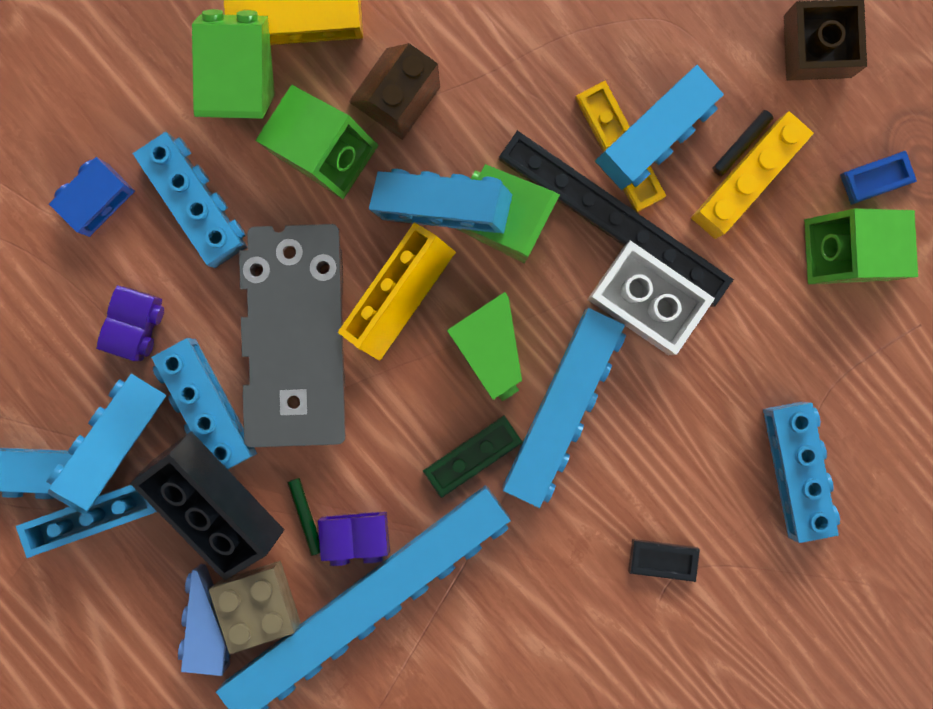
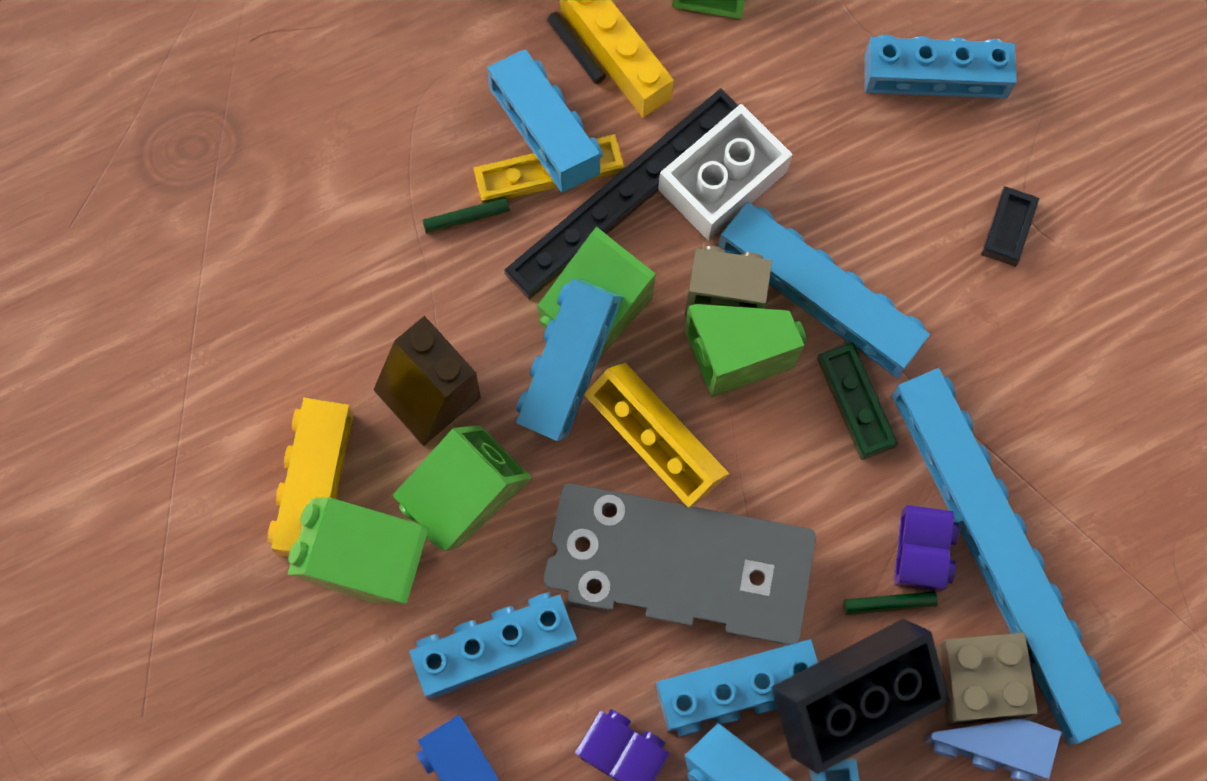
camera: 80 degrees left, 15 degrees down
none -> dark green piece [422,197,510,234]
none -> dark tan brick [684,246,772,316]

